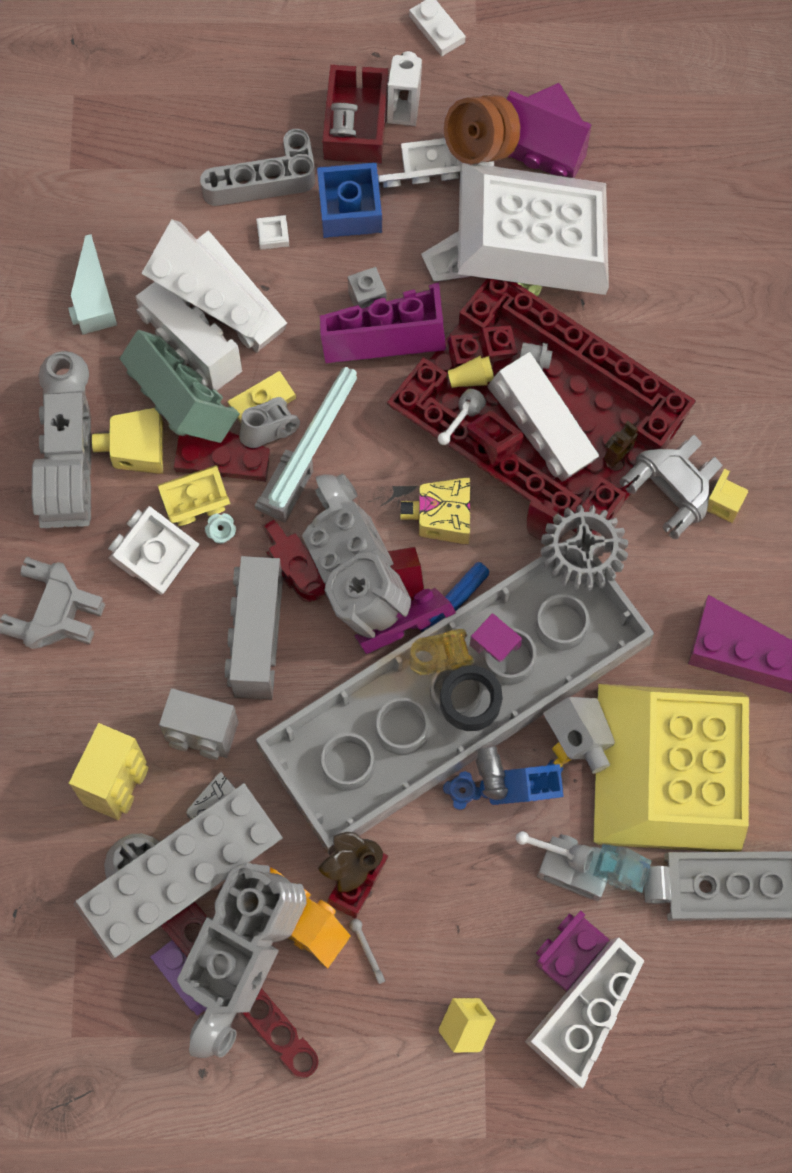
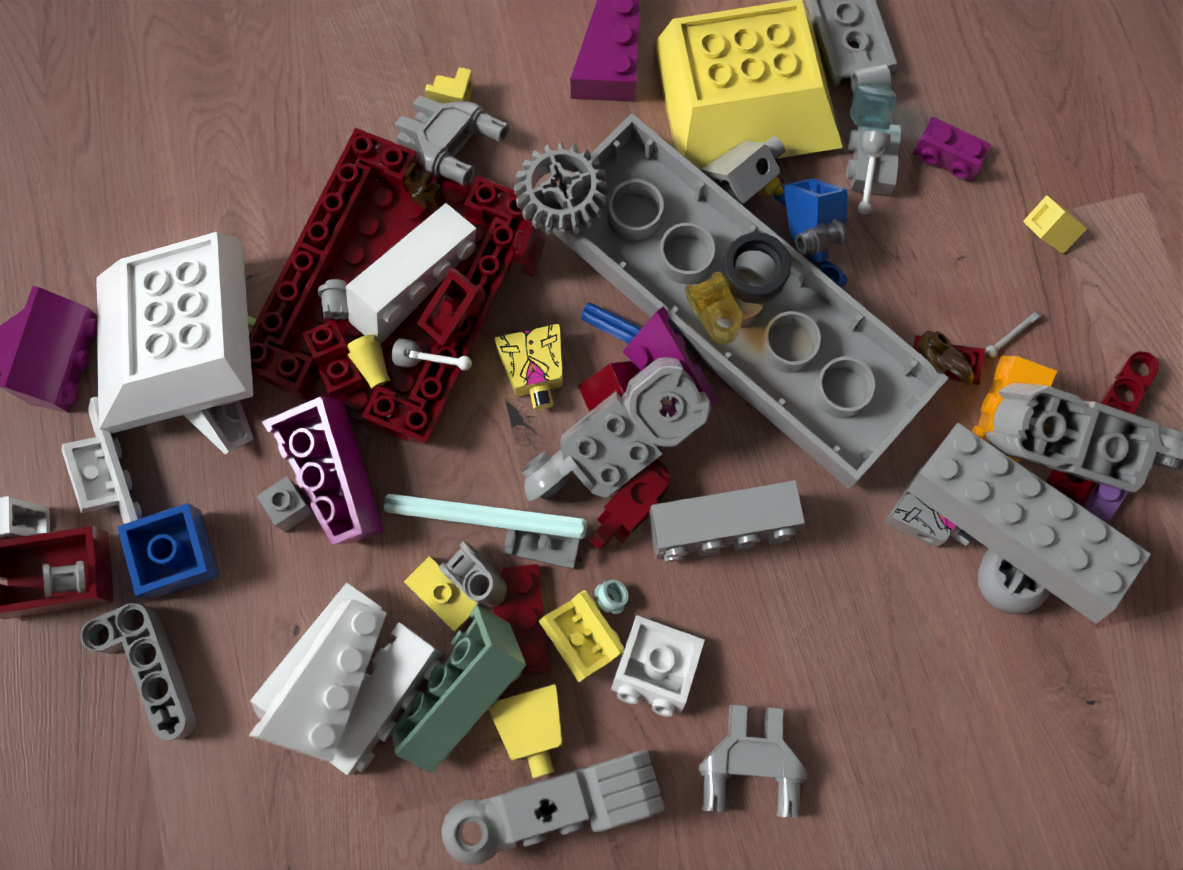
camera: 105 degrees left, 5 degrees up
light aqua slope [68,234,117,335] -> none
light yellow brick [69,723,148,820] -> none
light grey brick [159,688,239,760] -> none
white tile [256,215,289,250] -> none
dark orange wheel [444,94,521,165] -> none
magenta panel [469,613,522,662] -> none
white wedge [525,937,644,1089] -> none

